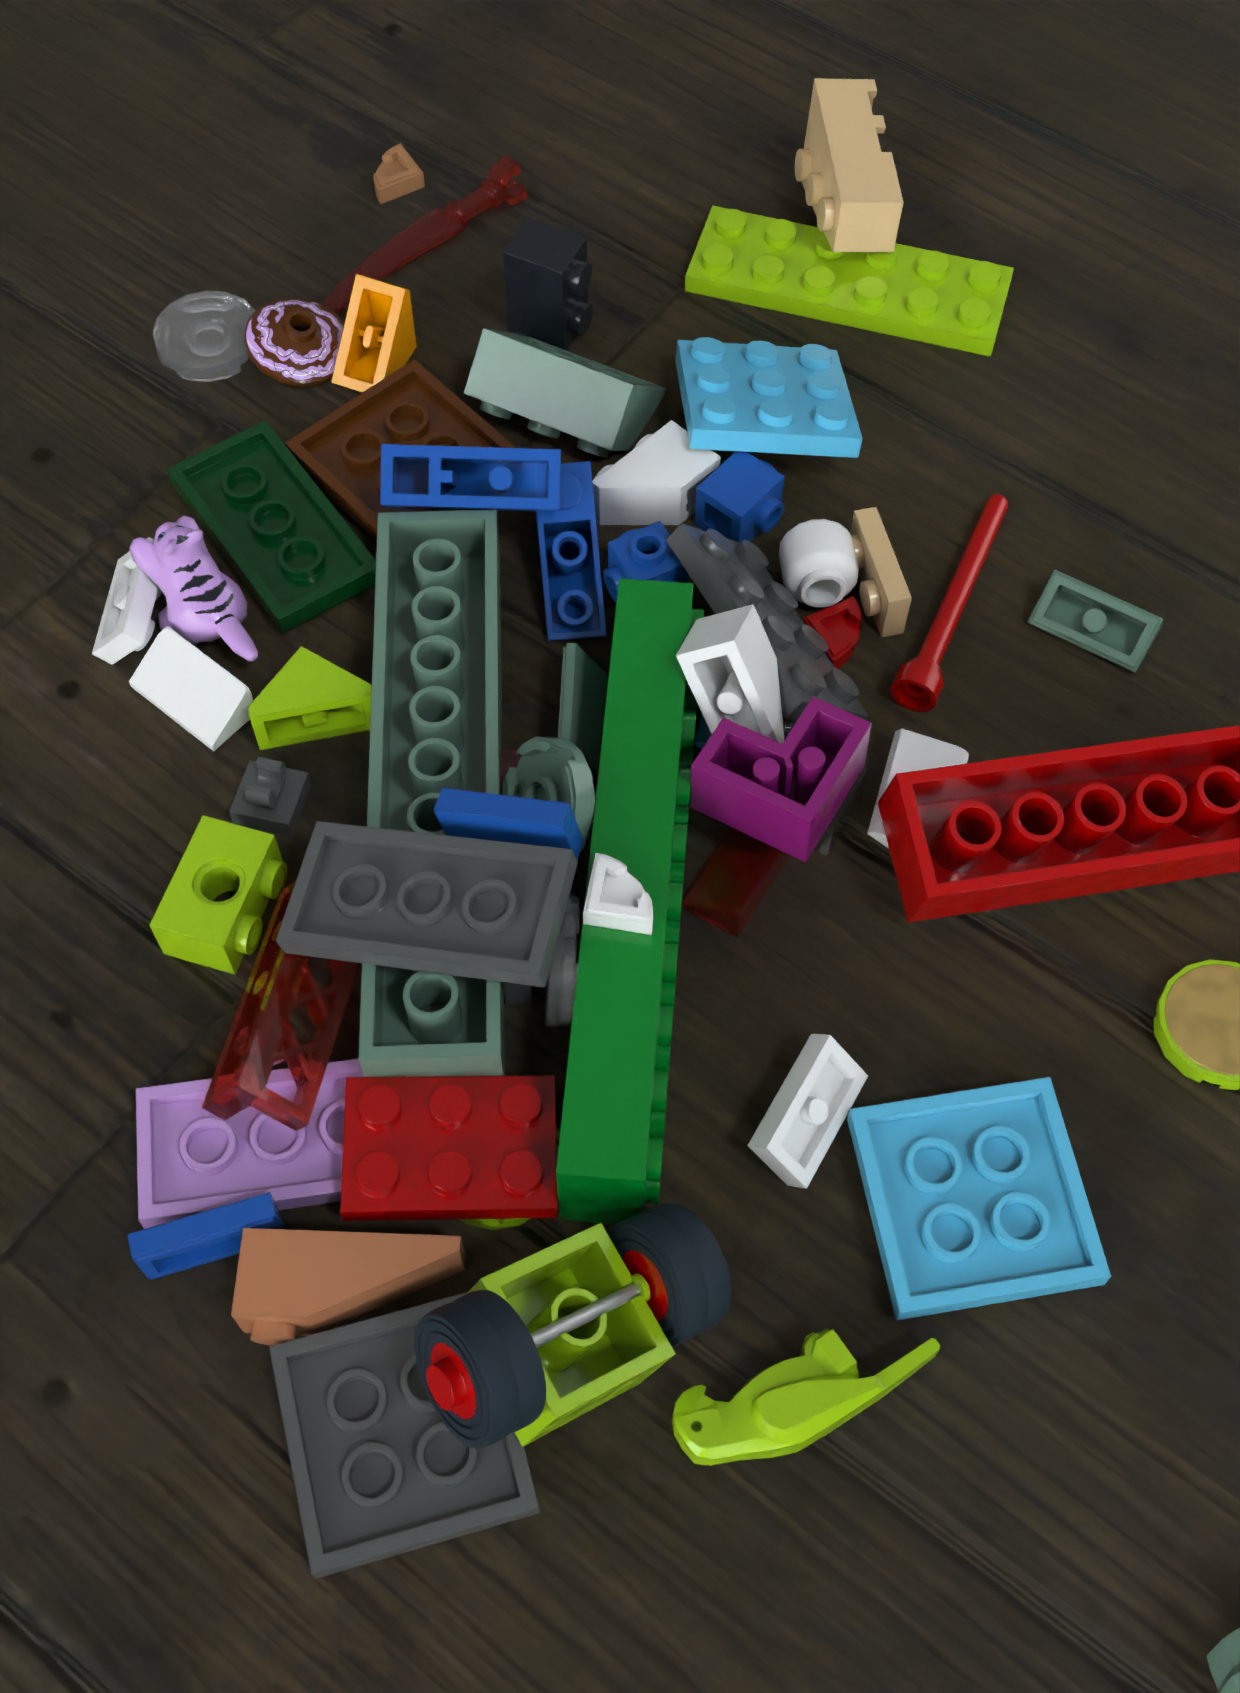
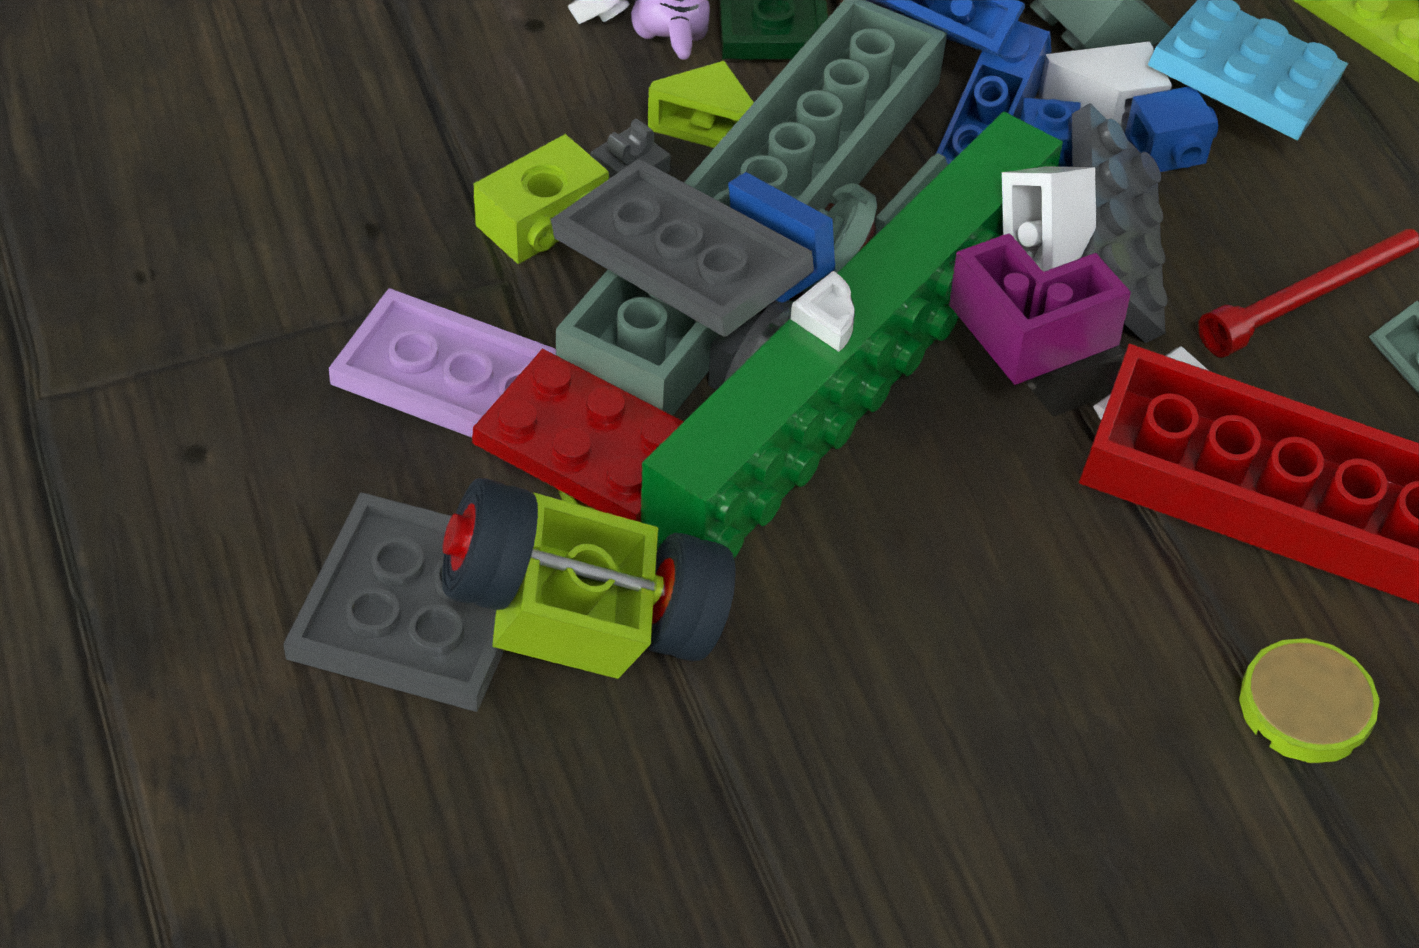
camera: 30 degrees right, 10 degrees down
blue tile [127,1192,285,1280] -> none
white slope [129,626,254,752] -> none
clear red fence [202,879,360,1131] -> none
nougat slope [231,1228,466,1346] -> none
lime animal [672,1328,940,1466] -> none
clear red slope [682,828,790,937] -> none
white plate [747,1034,868,1189] -> none
white head [779,519,859,608] -> none
red tile [803,596,861,669] -> none
medium azure plate [847,1077,1111,1321] -> none
tan plate [850,507,912,637] -> none

